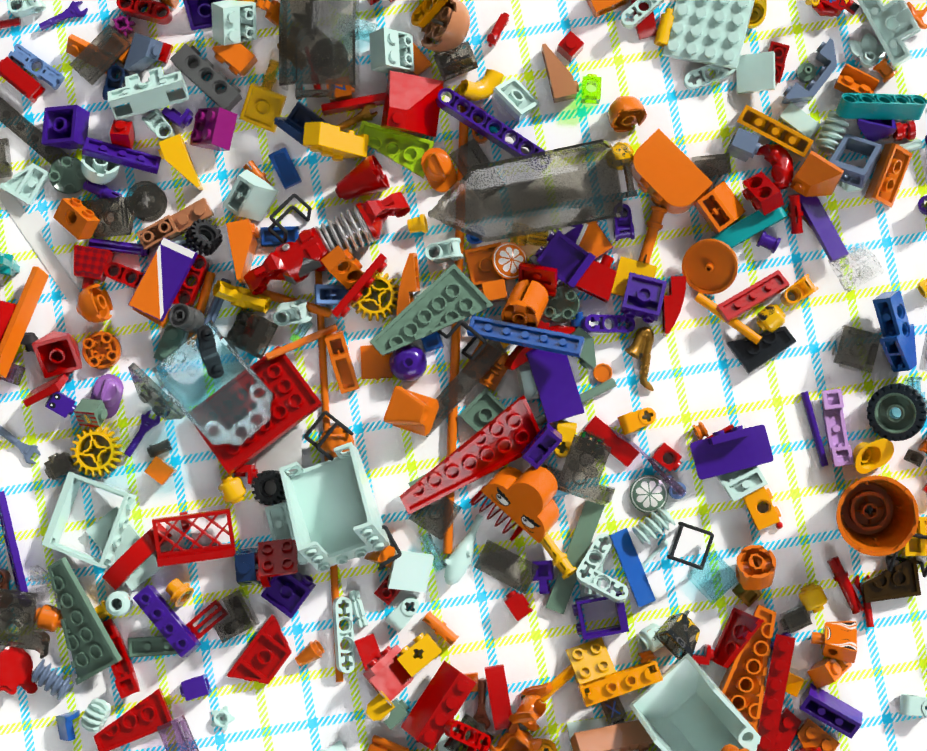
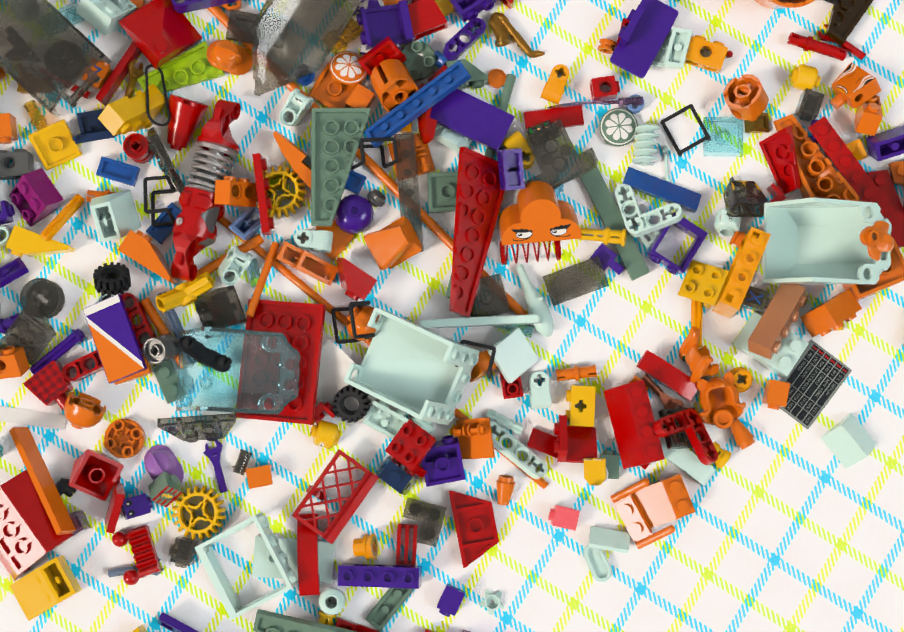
camera: 55 degrees left, 0 degrees up
nougat slope [136,198,214,250] -> none
yellow piece [407,214,428,233] -> none
red window [504,589,534,621] -> none
none -> light orange axle [41,194,85,241]
none -> red gear [112,525,162,586]
none -> red wheel [123,133,154,164]
none -> black piece [145,64,171,127]
none -> clear smoke wing [147,127,185,194]
none -> light aqua piece [294,229,333,253]
none -> red slope [336,257,377,301]
none -> dark grey plate [367,189,386,207]
none -> light aqua tile [420,314,541,329]
none -> orange hinge [450,418,495,459]
none -> coral brick [548,505,580,531]

